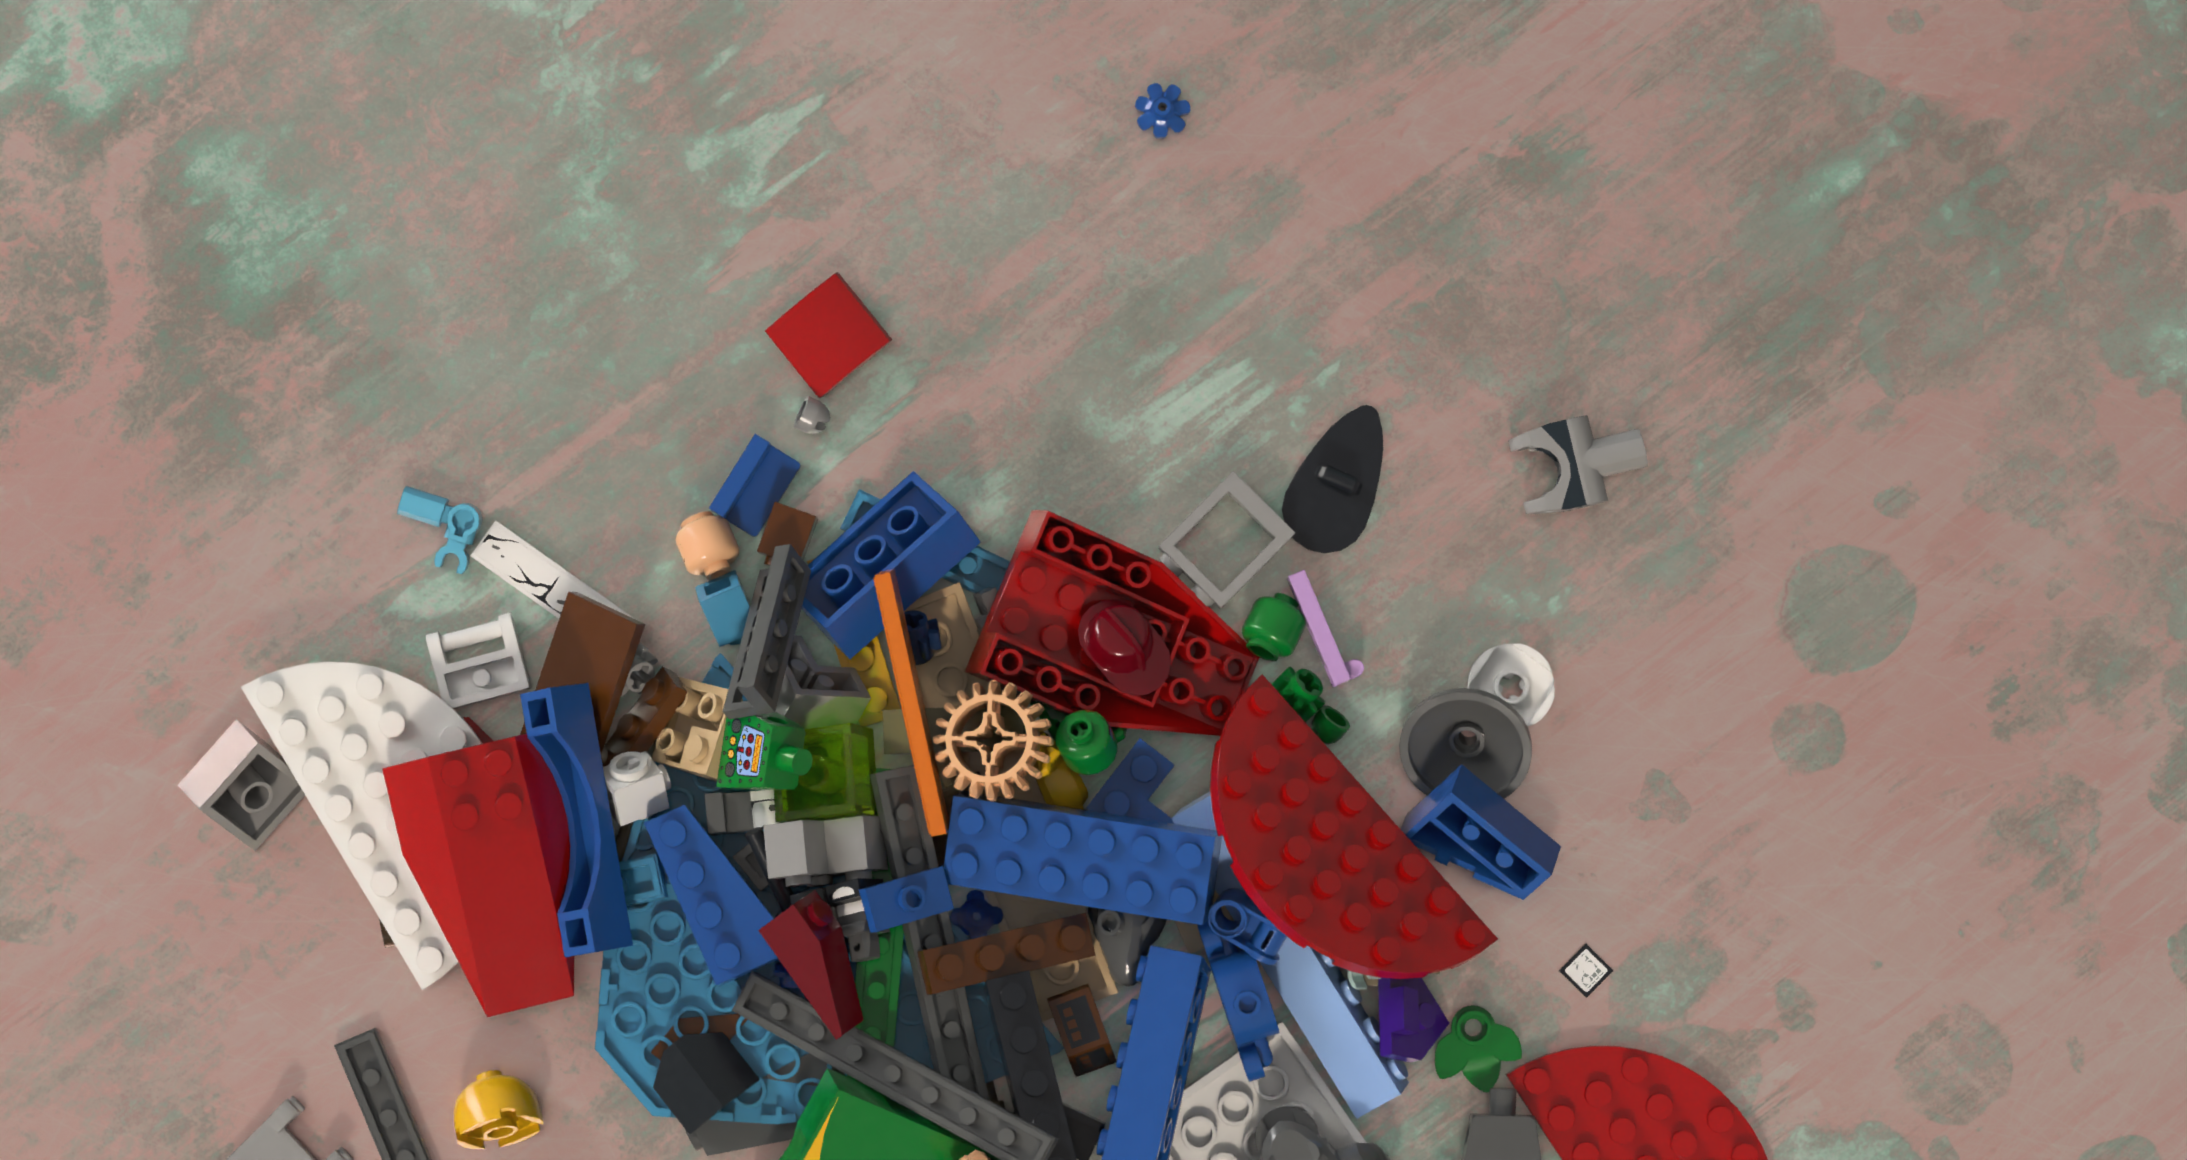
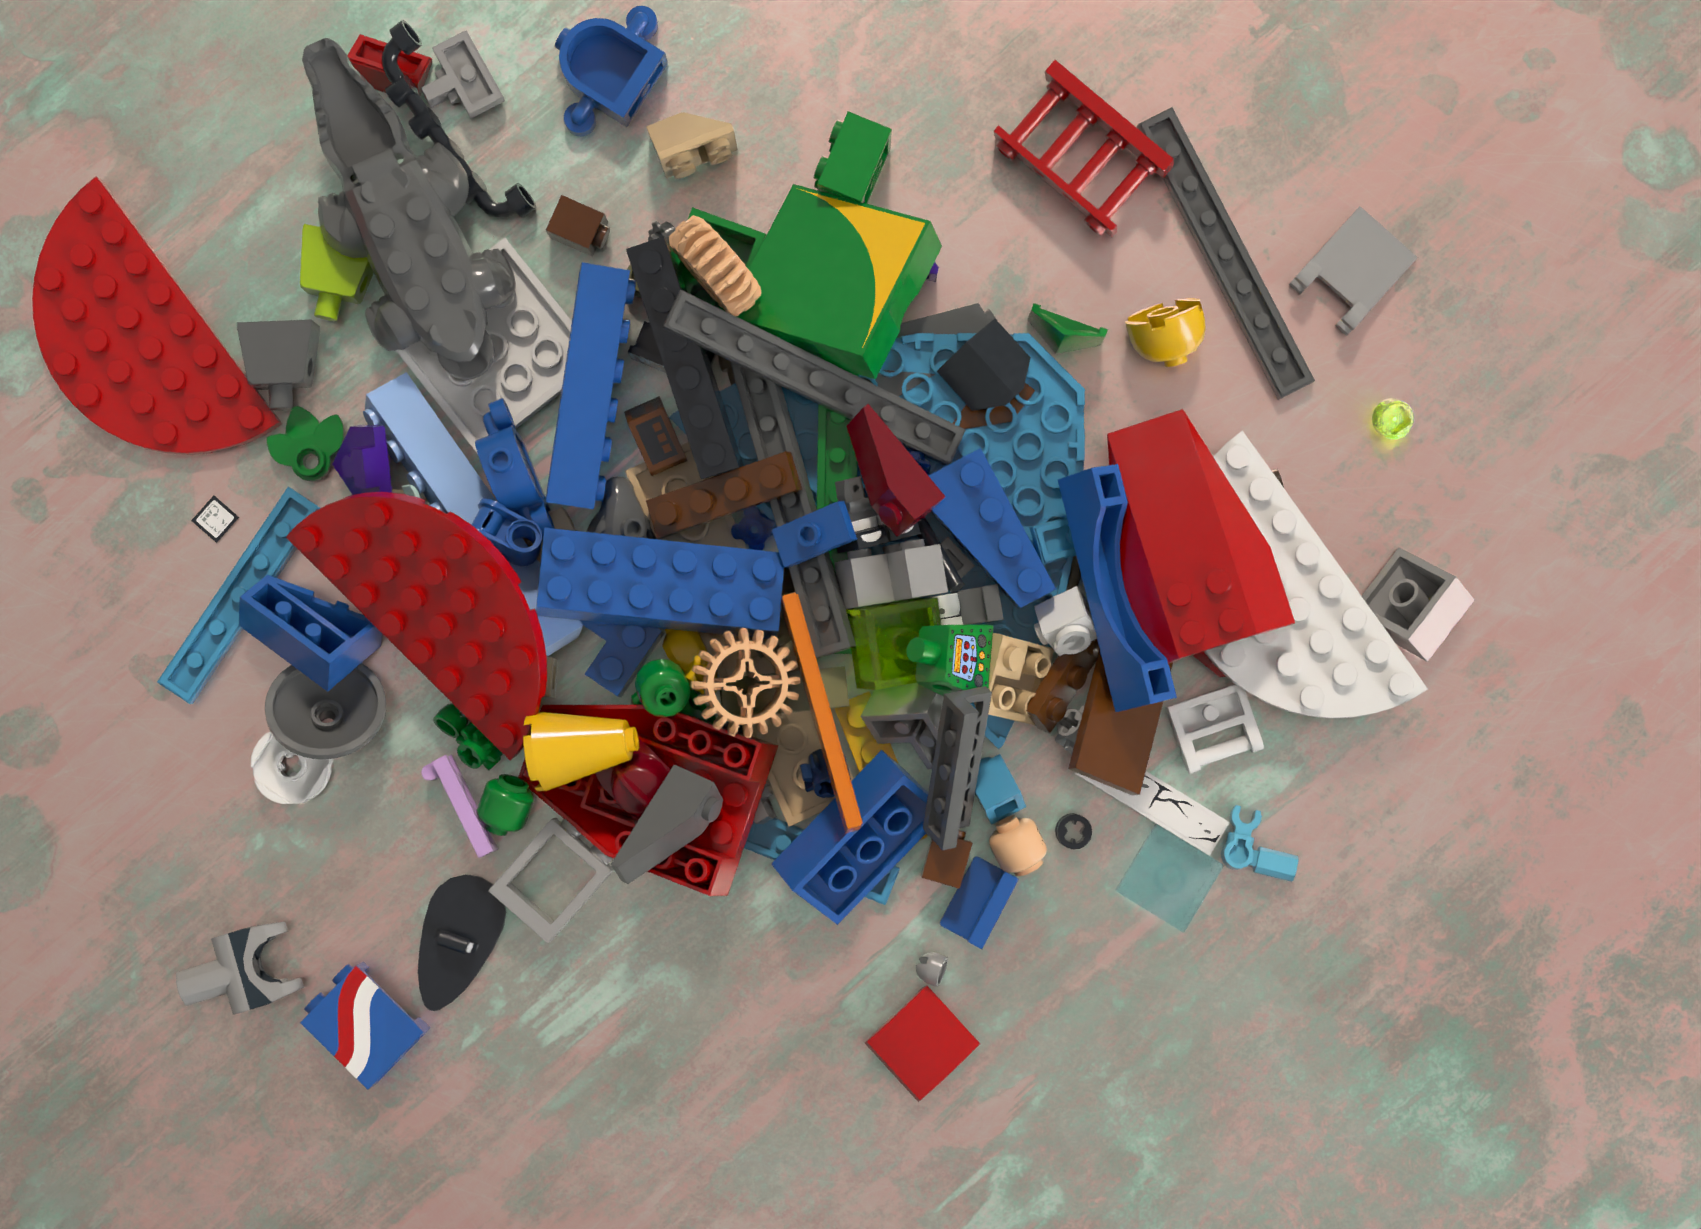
camera: 175 degrees right, 0 degrees up
none -> dark azure tile [157,487,321,704]
none -> panel [300,962,431,1090]
none -> yellow cone [523,712,639,791]
none -> dark grey slope [611,765,723,884]
none -> green slope [1027,303,1108,354]
none -> black bush [1055,813,1092,850]
none -> clear light blue tile [1115,824,1224,933]
none -> clear neon green tile [1372,398,1414,439]

